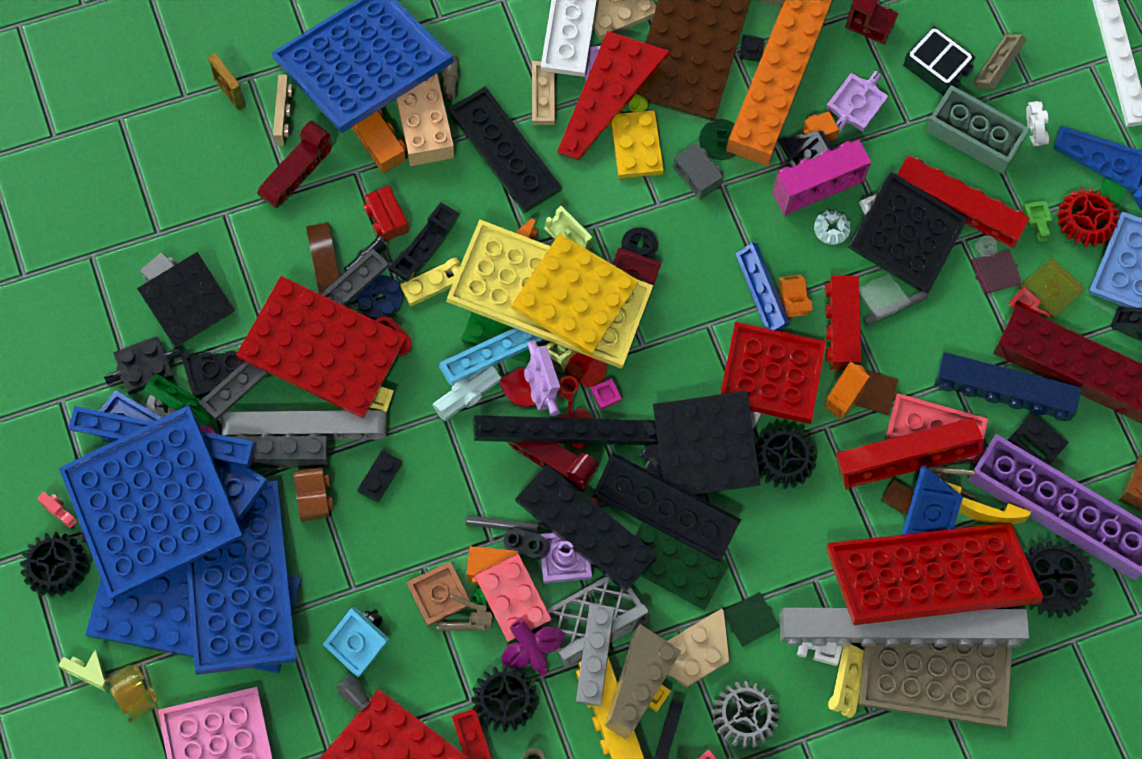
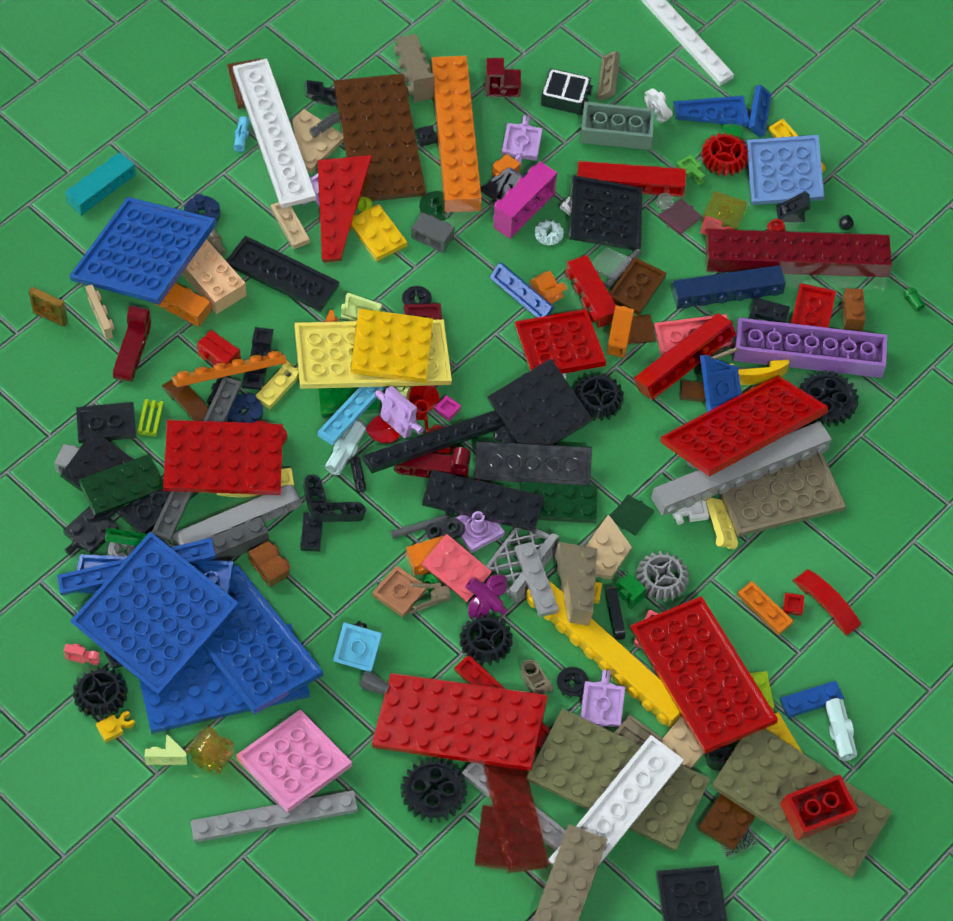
camera: 25 degrees left, 10 degrees down
none -> black plate [76,402,136,444]
none -> dark green plate [79,454,163,516]
none -> yellow plate [96,711,135,743]
none -> lime tile [137,399,164,437]
none -> orange plate [172,351,287,387]
none -> dark blue plate [184,194,220,222]
none -> black beam [303,475,366,522]
none -> black axle [350,457,366,493]
none -> reddish brown plate [609,257,667,316]
none -> green brick [615,573,647,609]
none -> red plate [767,219,786,231]
none -> red plate [791,283,836,328]

